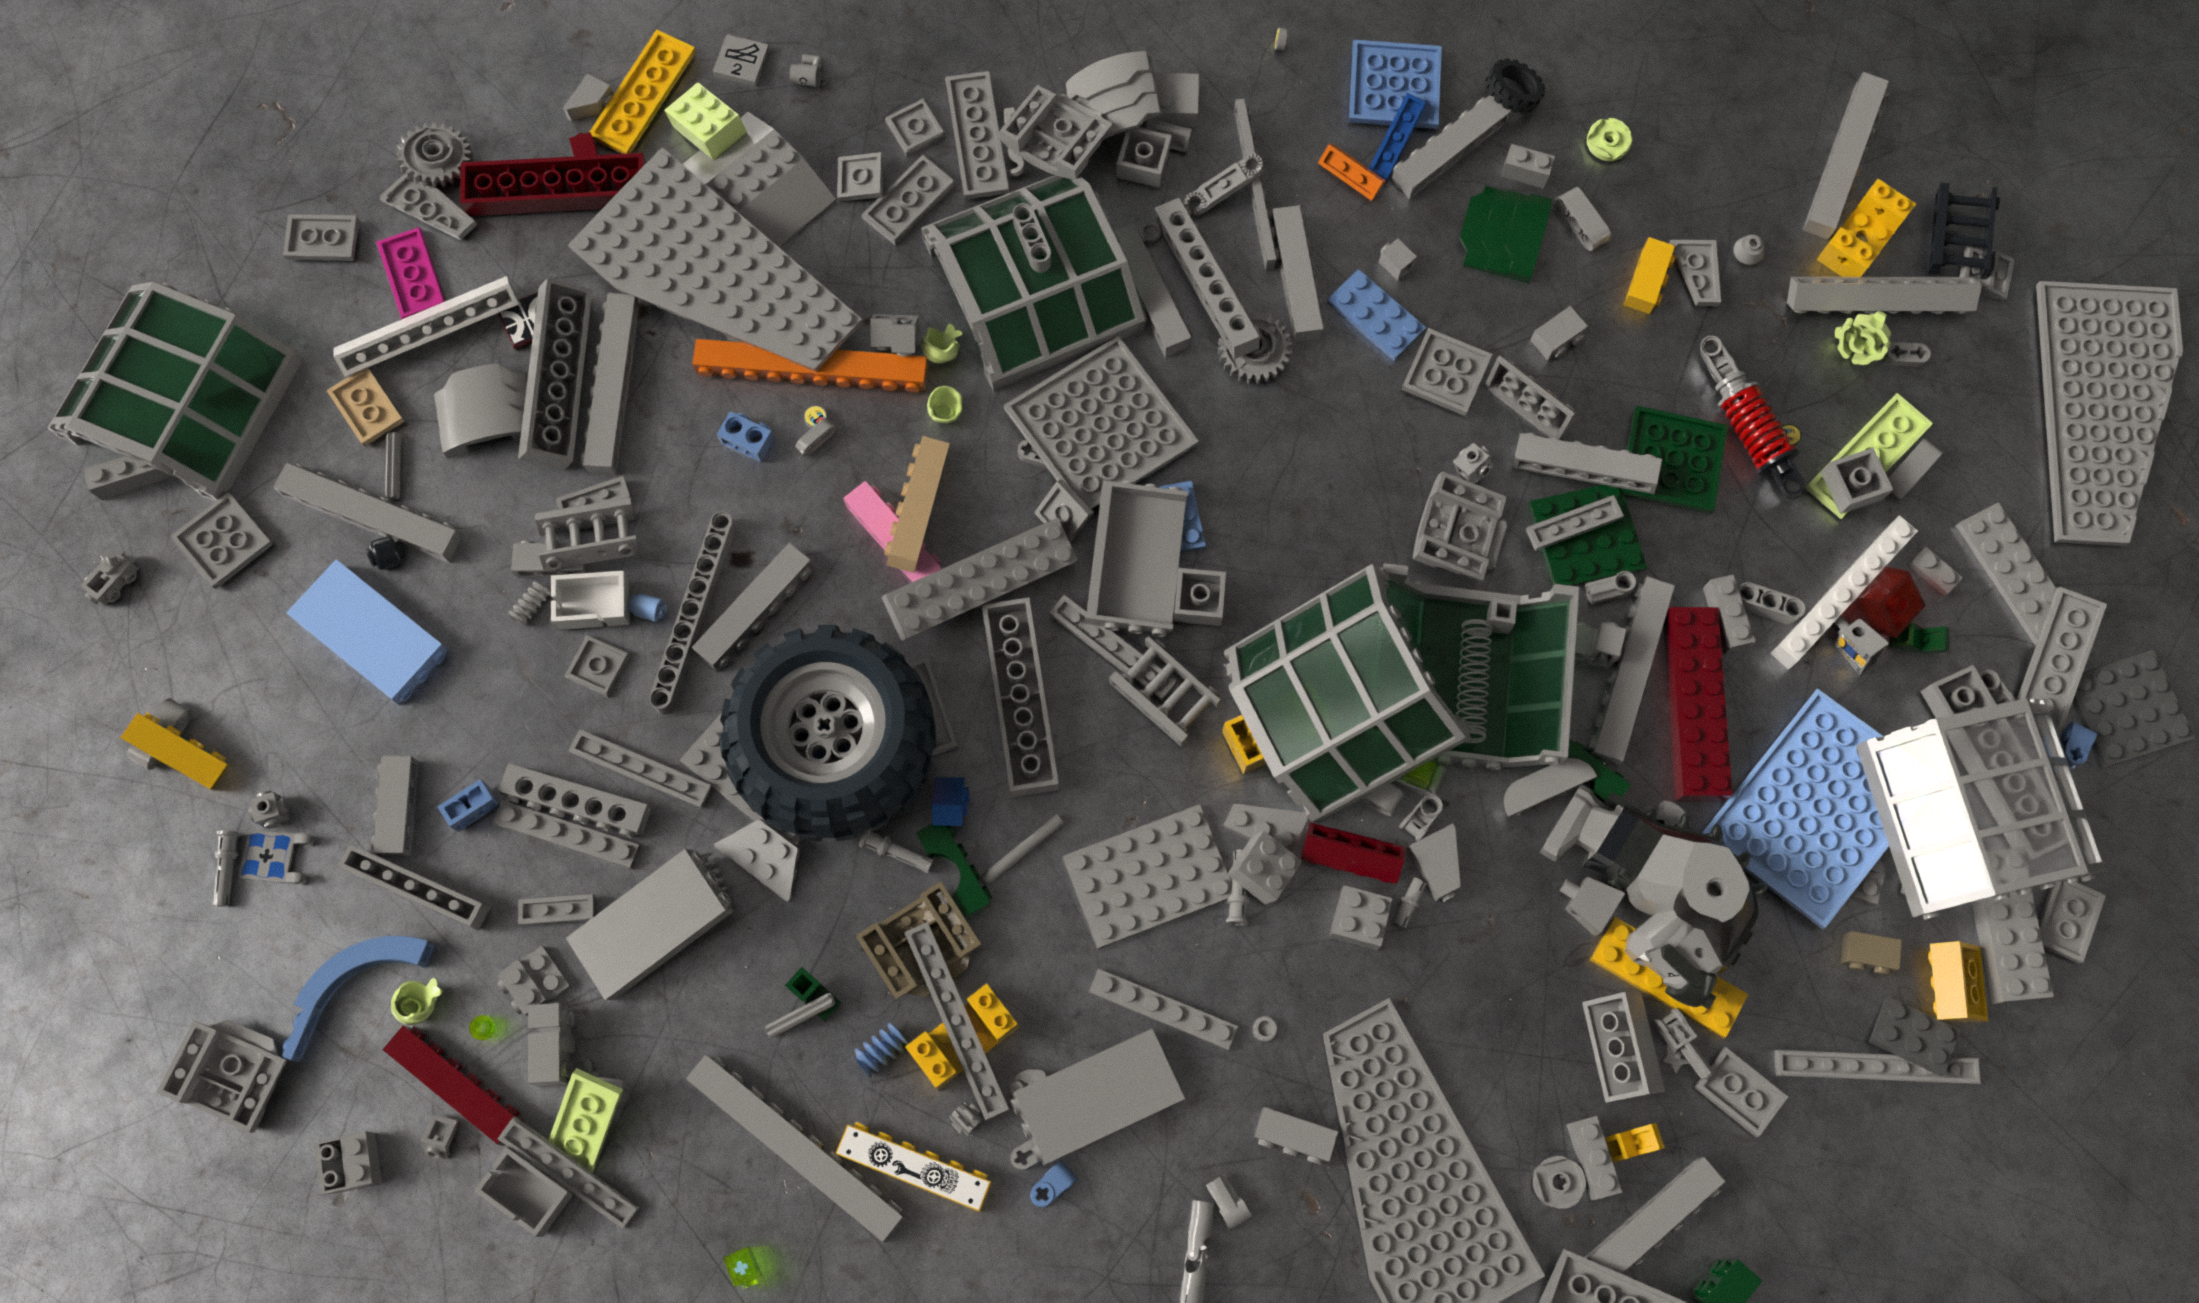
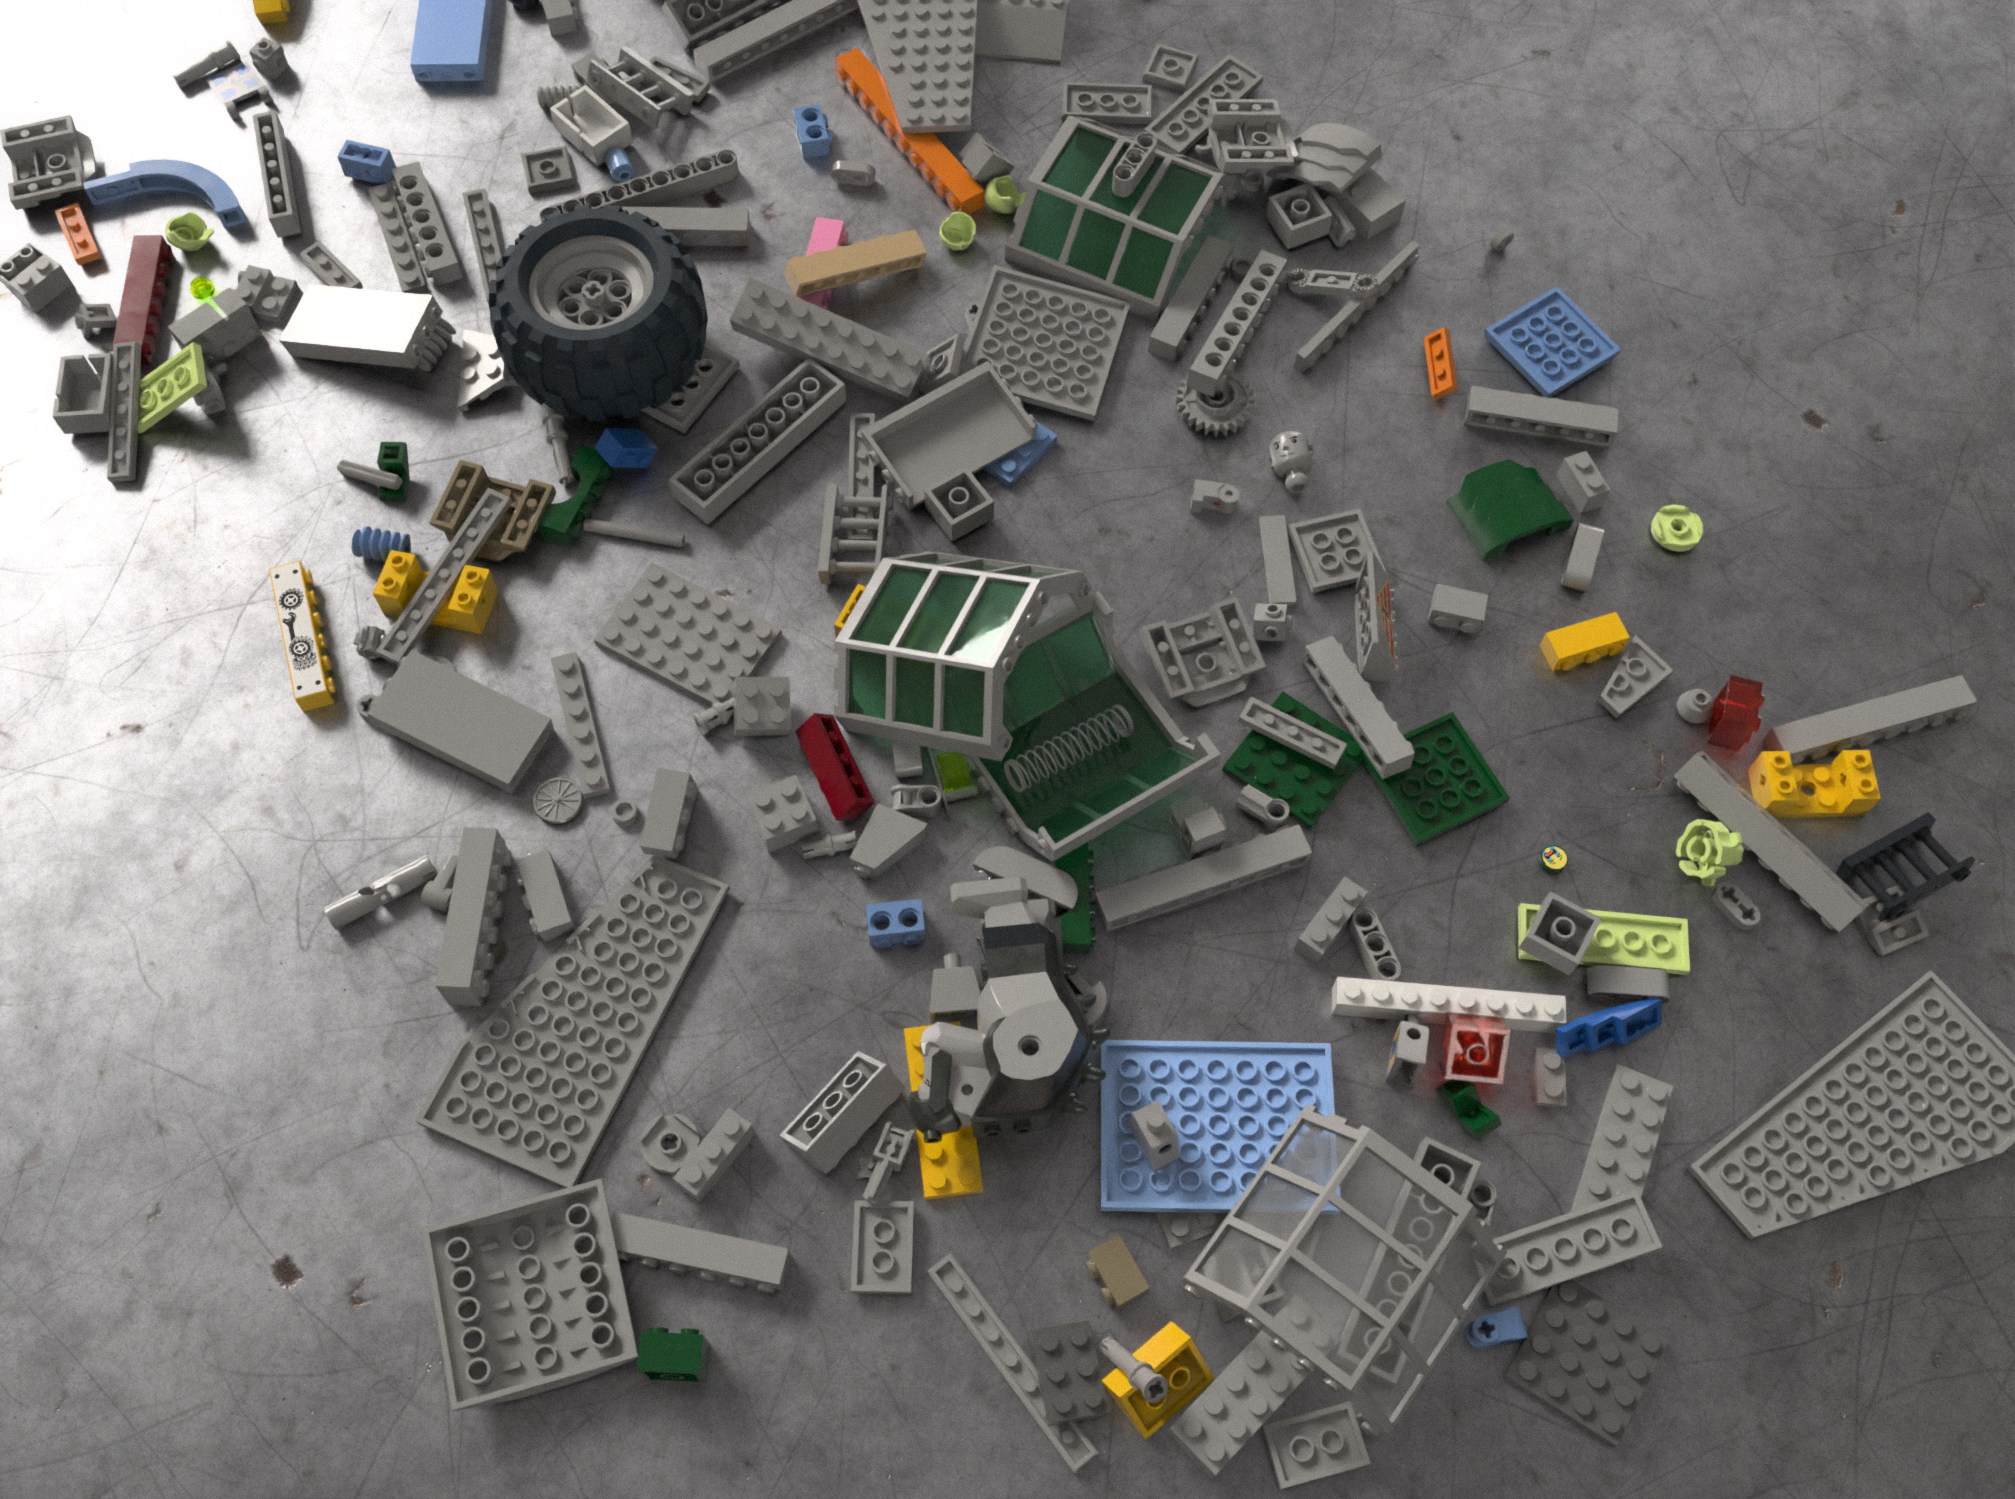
camera: 50 degrees right, 10 degrees down
light grey brick [371,756,418,857] -> none
light grey brick [686,1054,904,1242] -> none
clear neon green brick [723,1246,762,1290] -> none
tile [804,405,828,429] -> none
light grey tile [837,152,884,202] -> none
medium blue piece [1030,1160,1078,1207] -> none
light grey wing [1223,804,1308,853] -> none
light grey brick [1271,205,1326,342] -> none
medium blue plate [1327,269,1426,361] -> none
blue tile [1369,93,1427,183] -> none
light grey brick [1379,239,1417,281] -> none
black tyre [1485,58,1546,114] -> none
light grey brick [1486,598,1517,635] -> none
yellow slope [1604,1123,1665,1163] -> none
dark red brick [1663,607,1733,802] -> none
piece [1700,336,1805,499] -> none
none -> orange plate [54,202,102,266]
none -> light grey brick [435,827,511,1006]
none -> light grey wheel [533,777,583,824]
none -> light grey wedge [640,768,698,859]
none -> medium blue brick [866,899,925,948]
none -> light grey pin [1100,1337,1168,1403]
none -> light grey torso [1127,1101,1179,1171]
none -> light grey leg [1190,479,1240,514]
none -> light grey tile [1259,515,1297,607]
none -> light grey piece [1269,431,1315,493]
none -> blue slope [1556,998,1662,1058]
none -> clear red brick [1706,675,1765,752]

